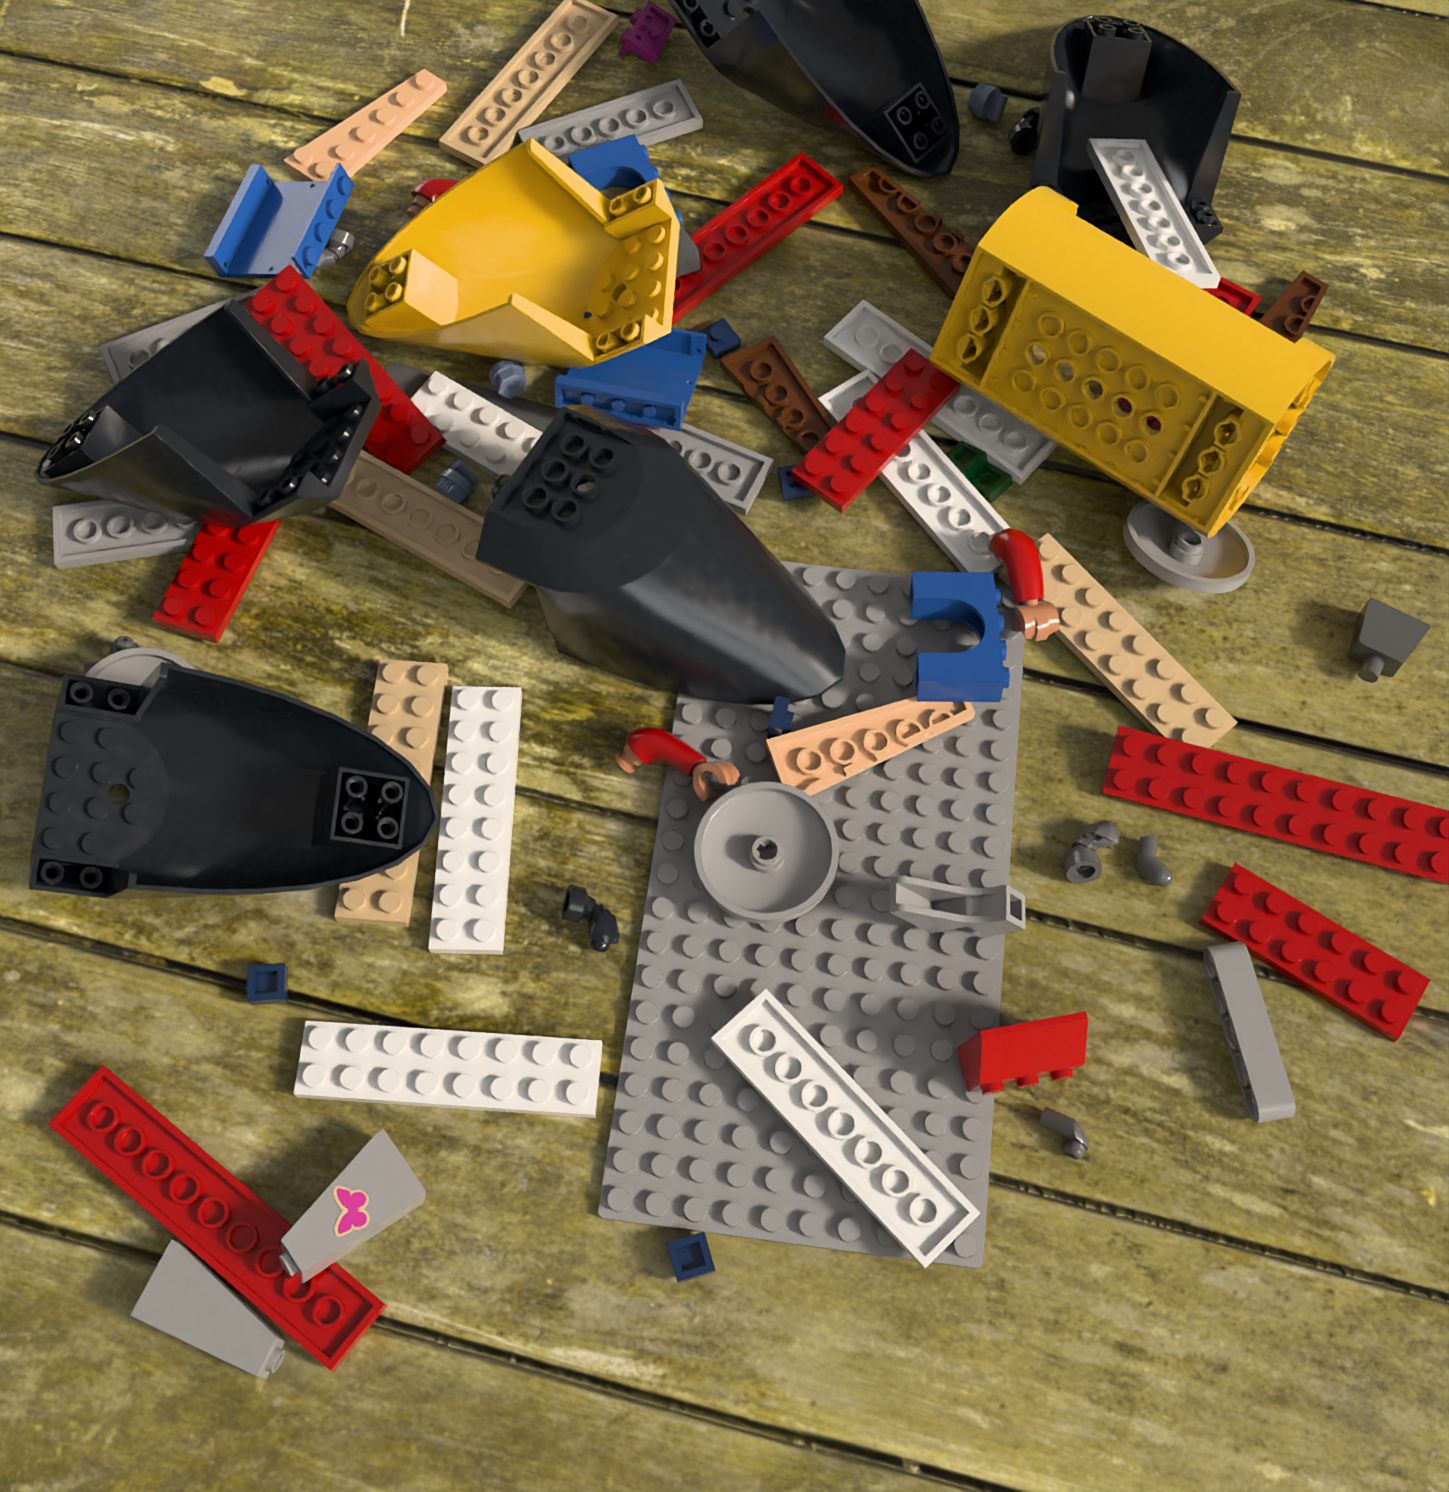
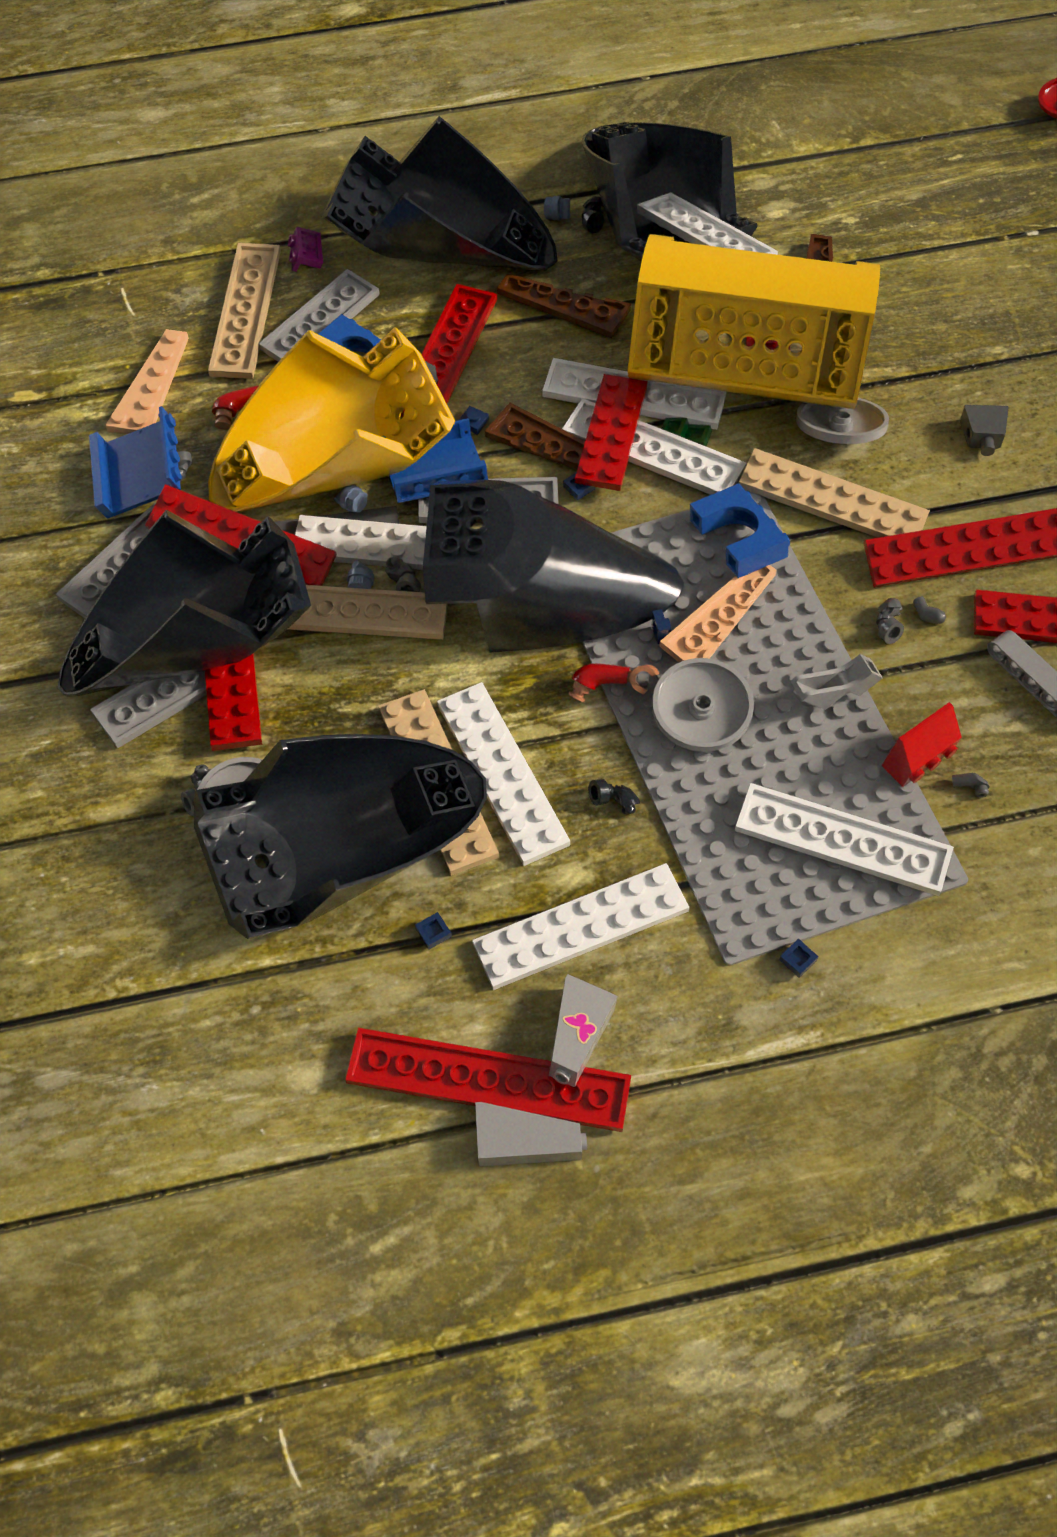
camera: 25 degrees left, 5 degrees down
red piece [987,528,1060,641] -> none

